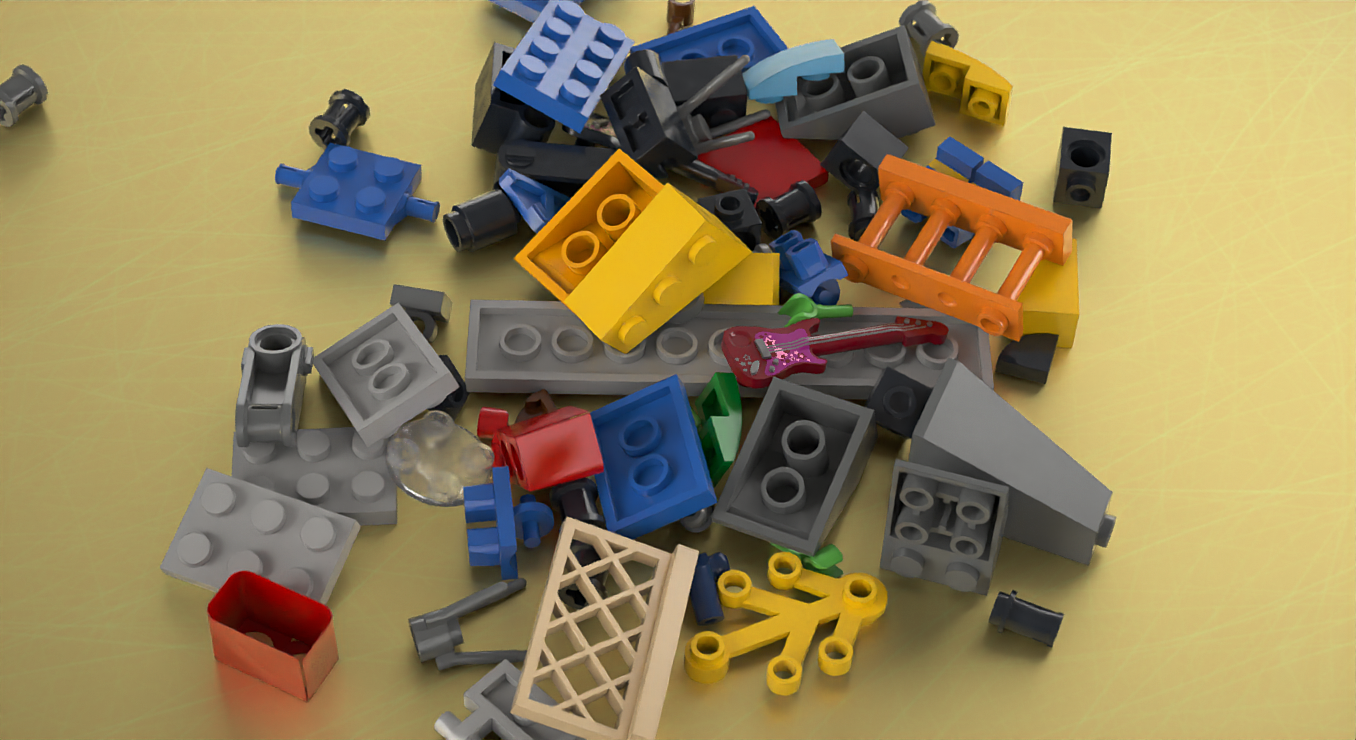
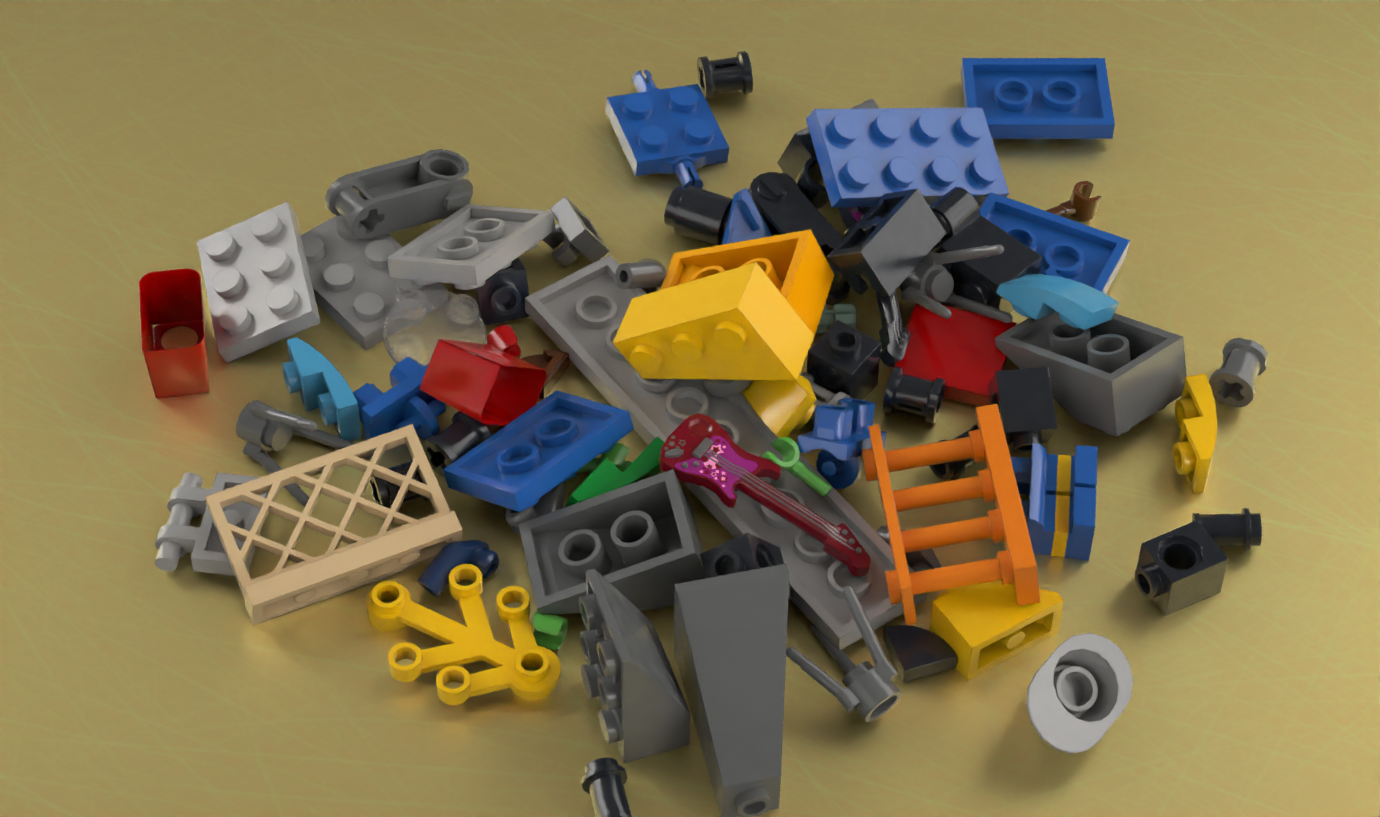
camera: 55 degrees right, 0 degrees up
none -> dark azure slope [282,337,362,441]
none -> dark grey arm [615,258,666,294]
none -> dark grey plant [786,586,902,722]
none -> light grey piece [1026,633,1133,754]
none -> black pin [1192,508,1262,552]

